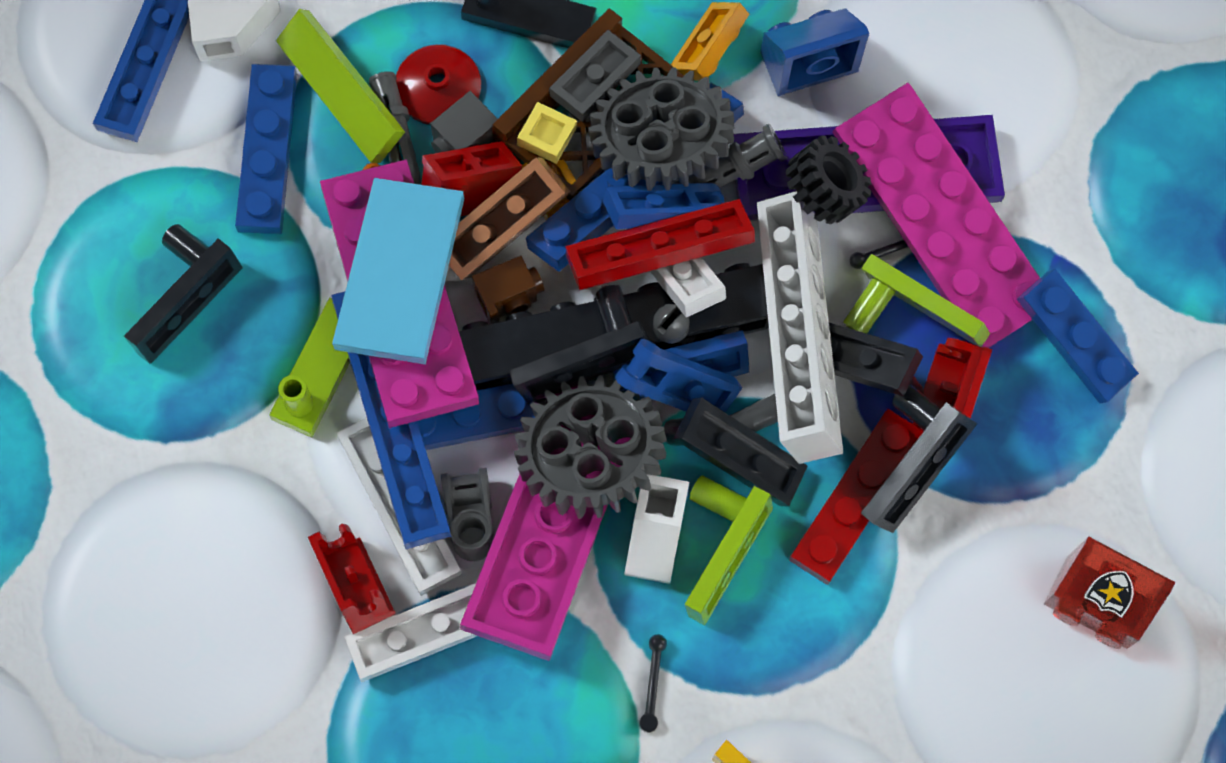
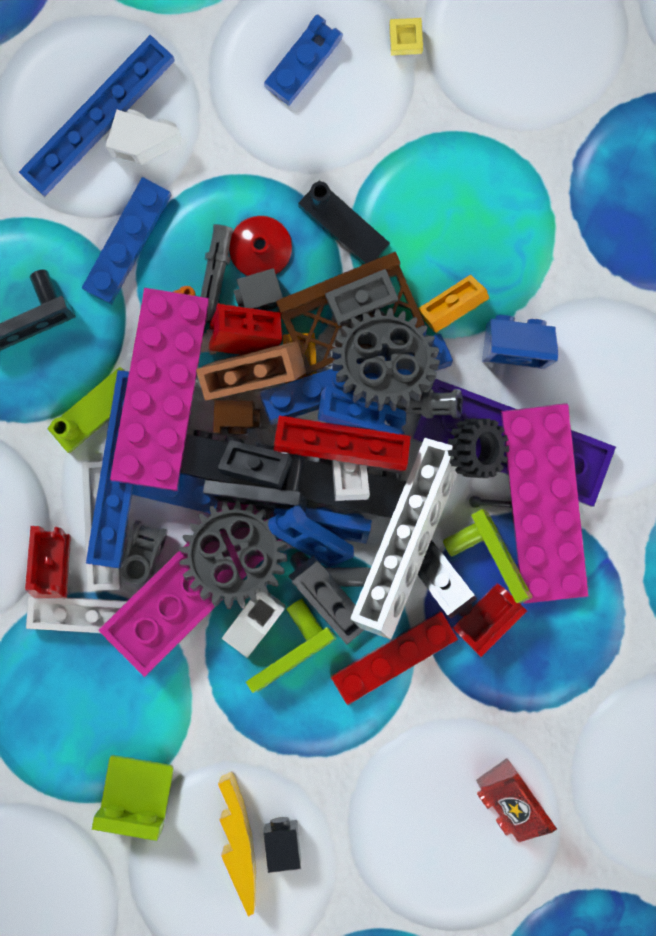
camera: 30 degrees right, 15 degrees up
lime tile [276,9,405,163] -> none
medium azure tile [332,178,465,365] -> none
light yellow plate [517,102,577,164] -> none
black hinge [639,634,667,733] -> none
dark grey hinge [653,304,690,343] -> none
black piece [861,384,977,533] -> none
blue plate [1016,269,1139,403] -> none
none -> black plate [218,440,293,490]

